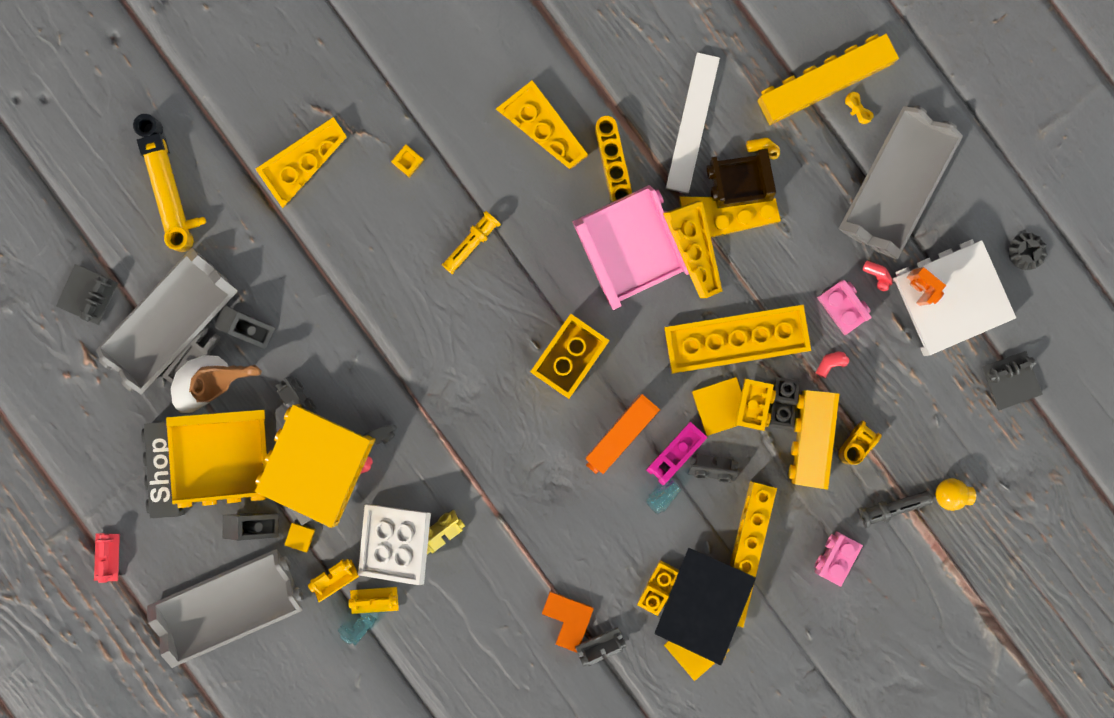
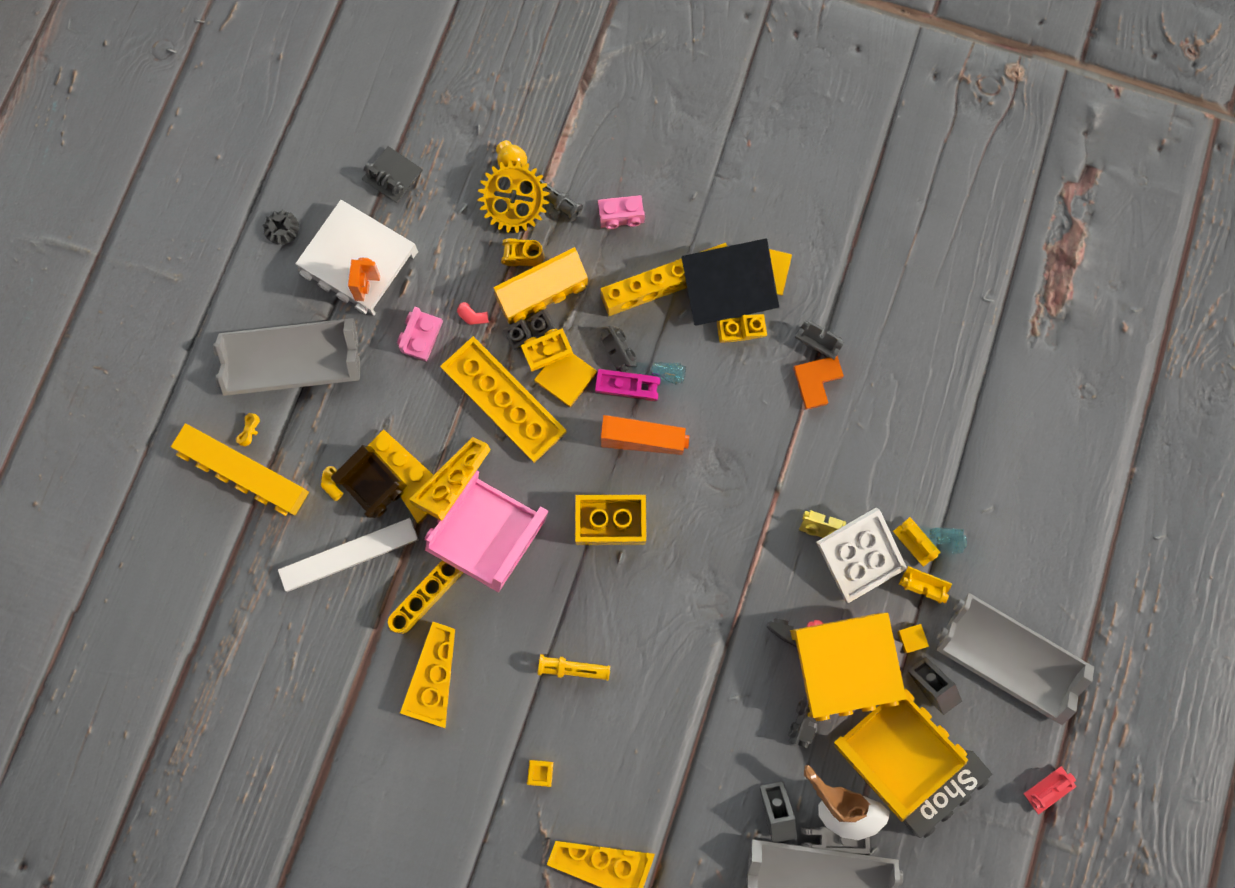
camera: 125 degrees left, 10 degrees down
coral arm [863,260,893,291] -> none
none -> yellow gear [478,160,550,233]

